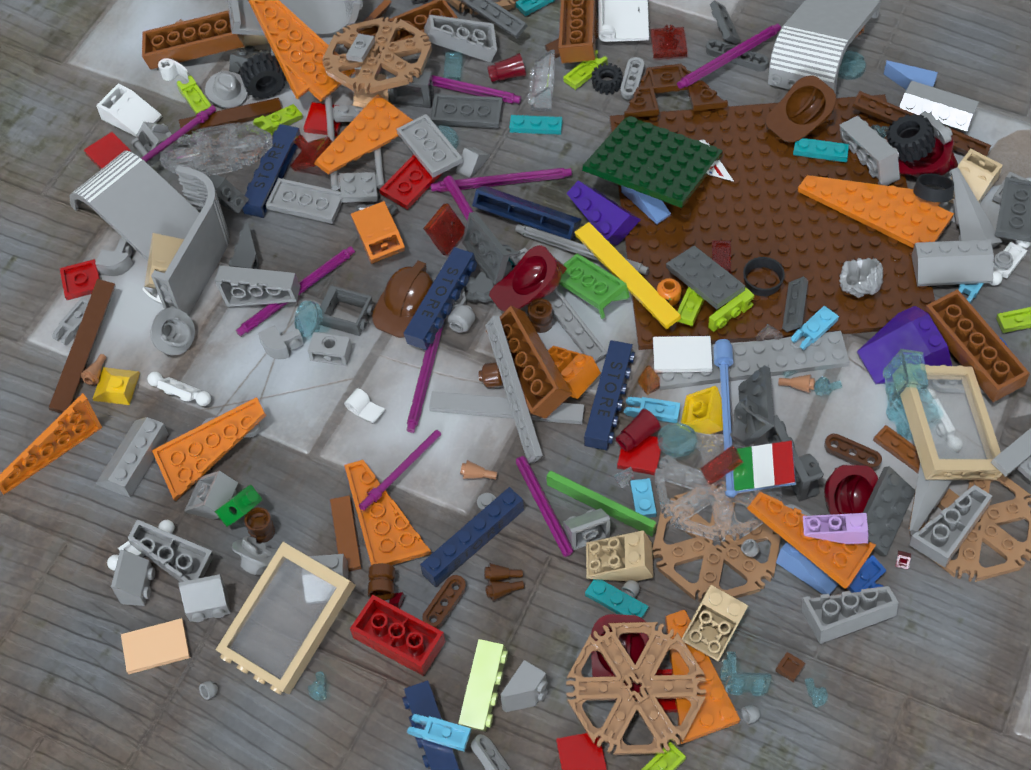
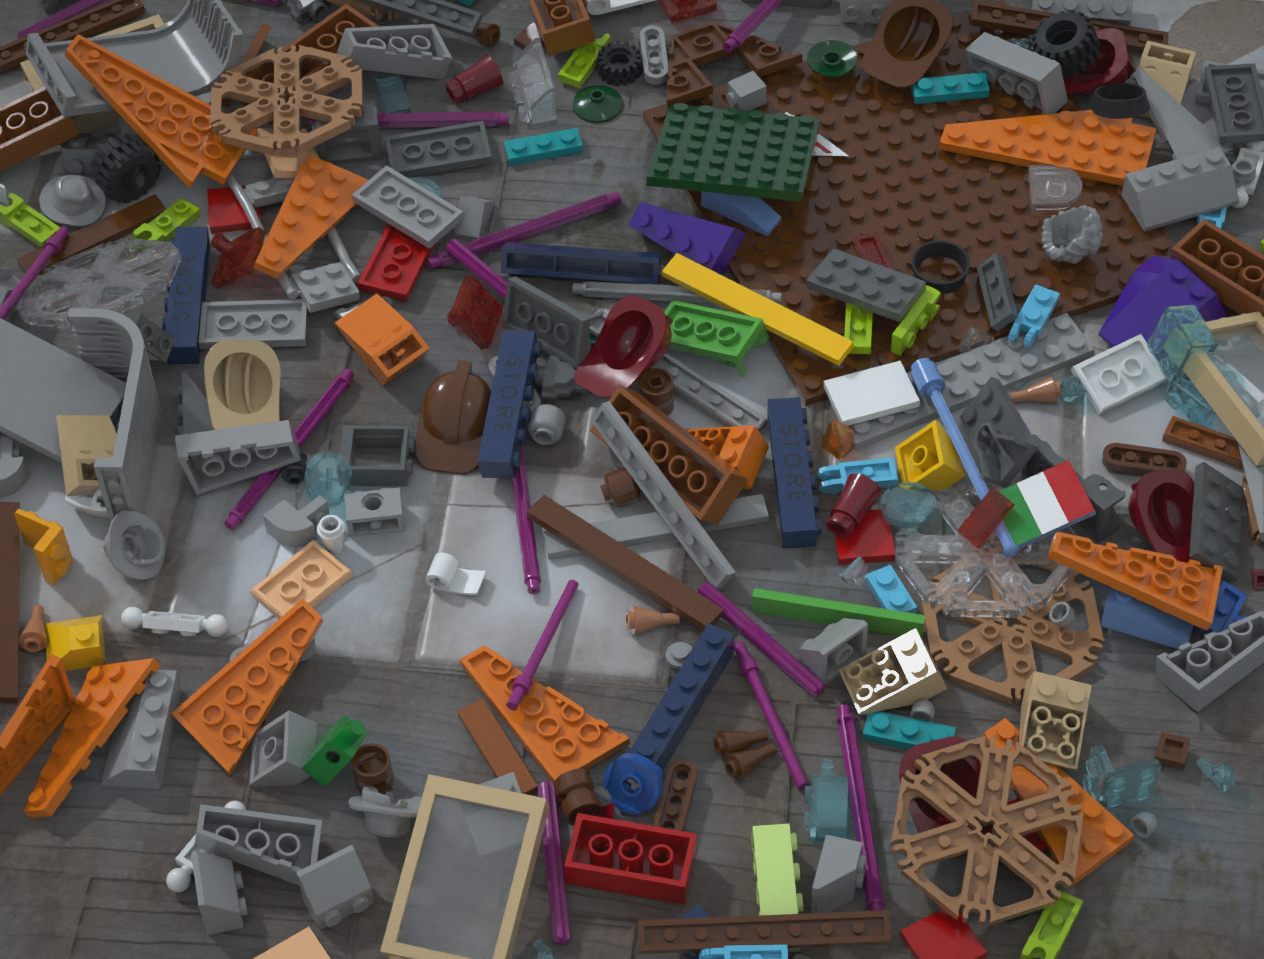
camera: 20 degrees left, 5 degrees down
light grey plate [346,34,375,62] -> none
orange head [657,278,681,306] -> none
lavender slope [803,513,868,544] -> none
light grey plate [919,111,953,144] -> none
none -> light orange bracket [14,509,74,585]
none -> orange wing [23,658,161,818]
none -> tan piece [204,339,281,430]
none -> light nougat tile [250,540,352,619]
none -> black plate [281,453,308,485]
none -> white cone [317,515,345,554]
none -> reddish brown cone [474,23,500,47]
none -> reddish brown tile [526,495,724,631]
none -> magenta axle [538,780,571,945]
none -> dark green dish [573,85,622,123]
none -> blue plate [603,753,663,815]
none -> reddish brown plate [638,910,891,954]
none -> light grey brick [726,71,767,112]
none -> magenta bar [734,641,809,790]
none -> clear light blue hinge [804,759,848,843]
none -> dark green dish [807,40,857,78]
none -> magenta piece [837,705,885,911]
none -> clear tile [1028,165,1082,210]
none -> white tile [1071,334,1169,415]

